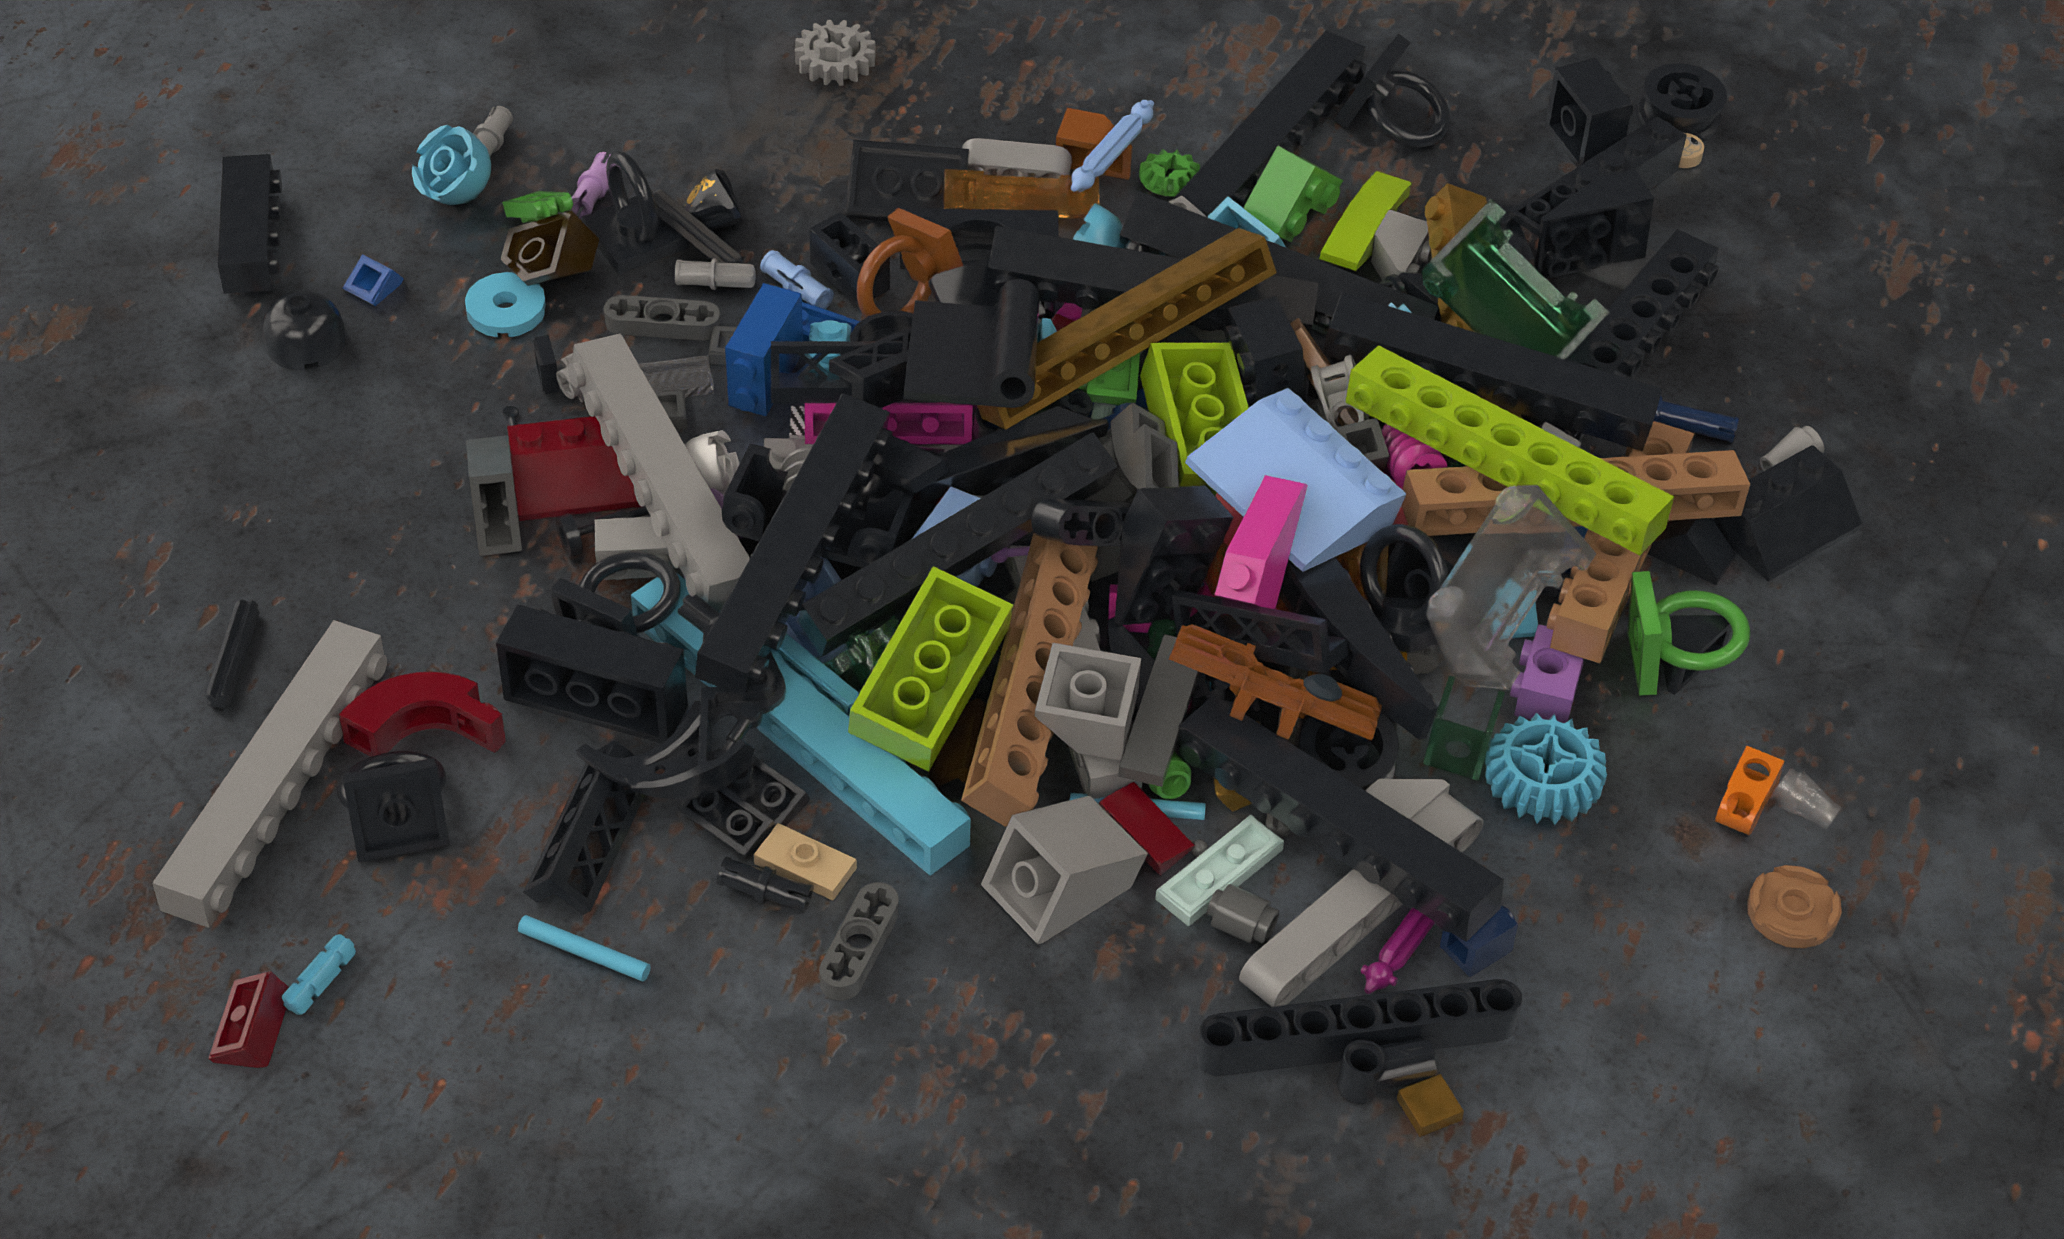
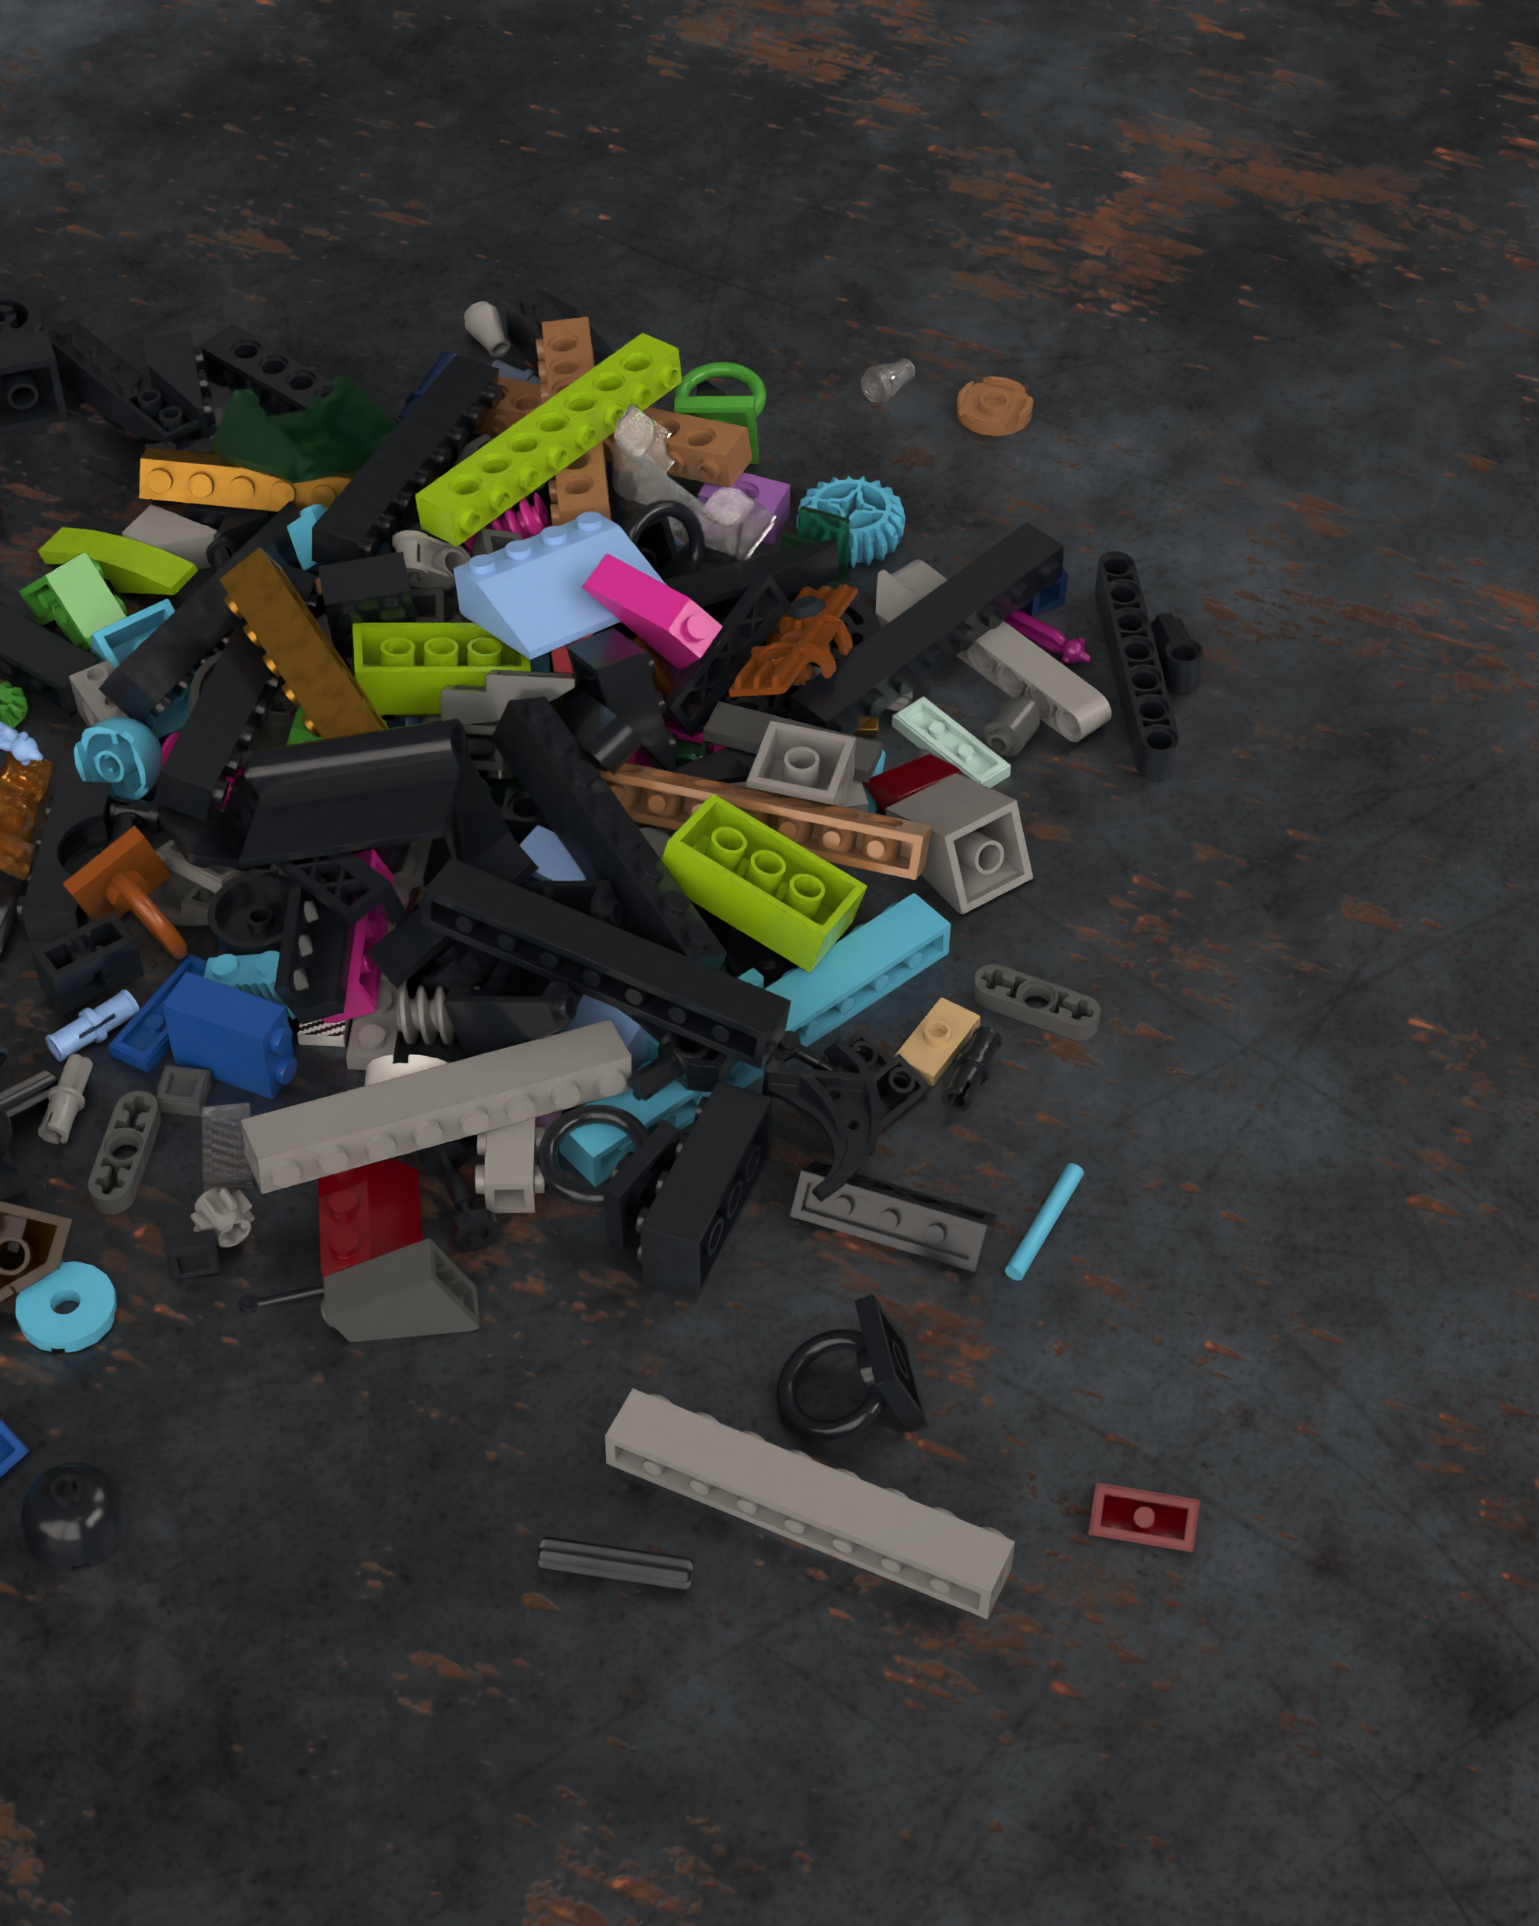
camera: 85 degrees left, 0 degrees up
medium azure axle [282,934,356,1015] -> none
dark red arch [339,672,506,757] -> none
pearl gold tile [1397,1074,1464,1137] -> none
orange leg [1715,746,1785,836] -> none

